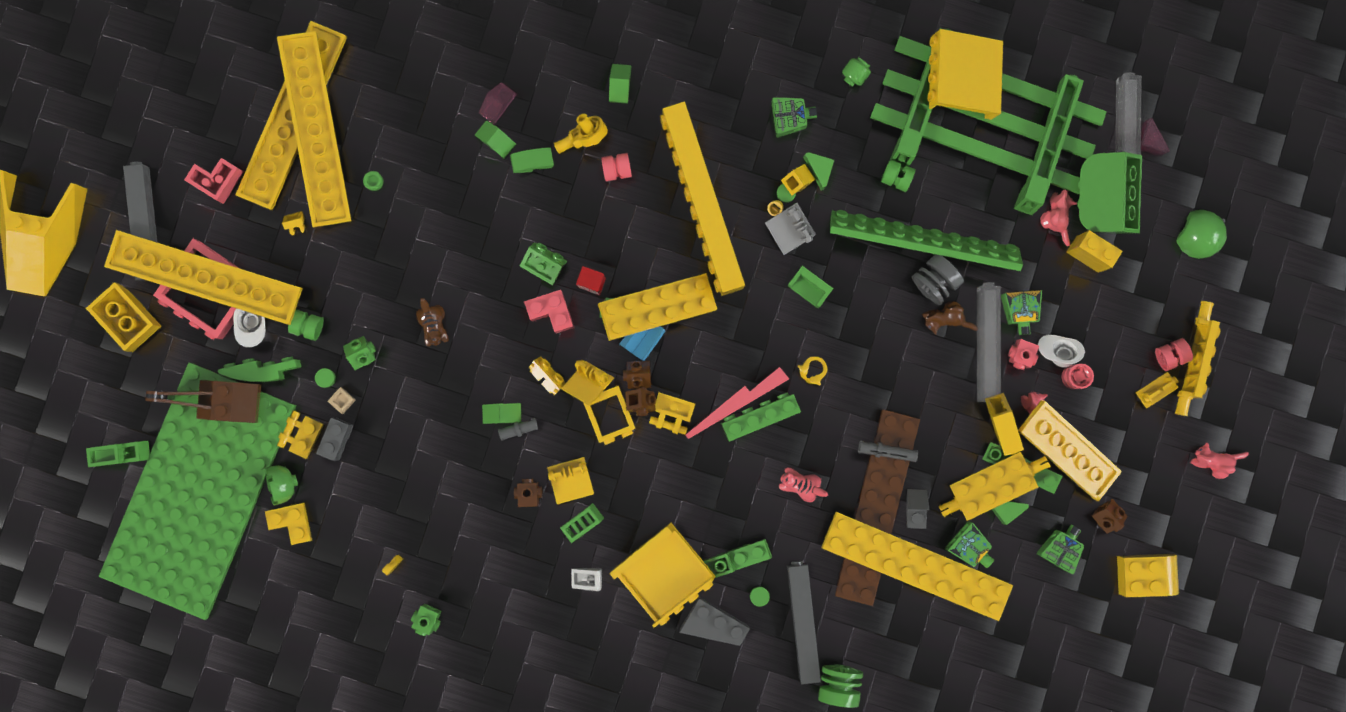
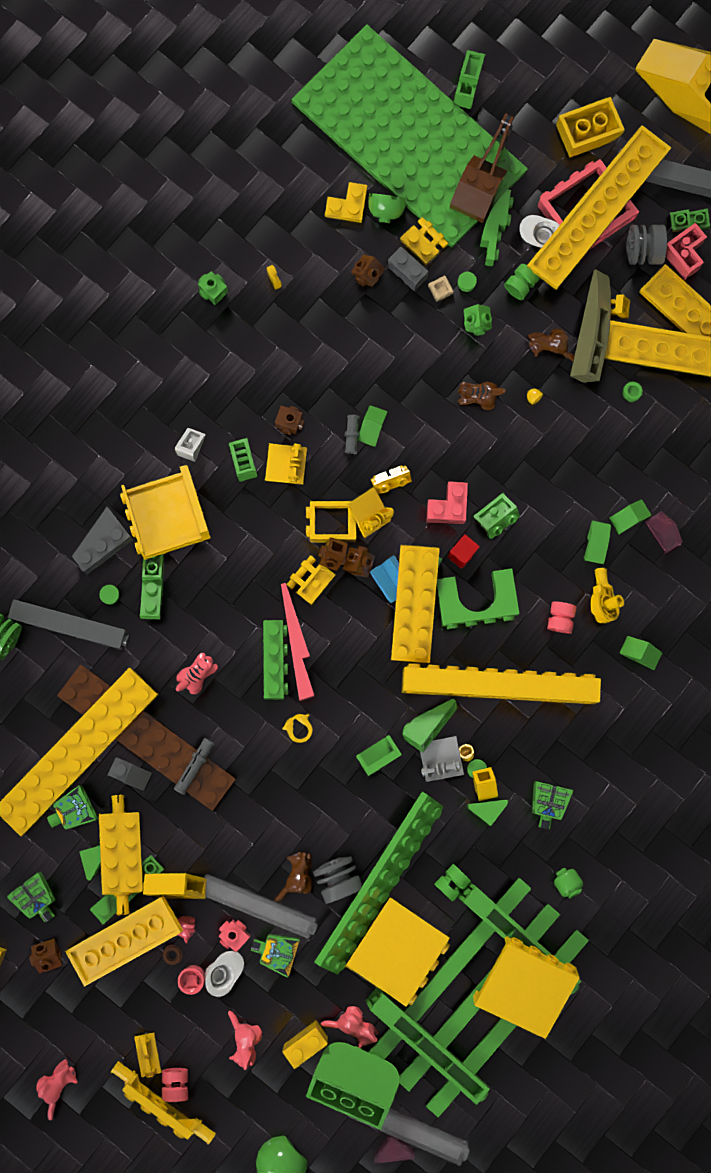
camera: 105 degrees right, 5 degrees down
none -> reddish brown plate [163,944,183,965]
none -> coral animal [228,1011,262,1070]
none -> yellow panel [346,898,450,1007]
none -> reddish brown brick [351,254,385,287]
none -> bright green slope [402,699,458,753]
none -> bright green arch [436,569,519,629]
none -> yellow hinge [527,389,543,405]
none -> reddish brown animal [528,329,575,362]
none -> olive slope [570,270,611,382]
none -> dark grey wheel [626,225,667,265]
none -> bright green slope [670,209,710,232]

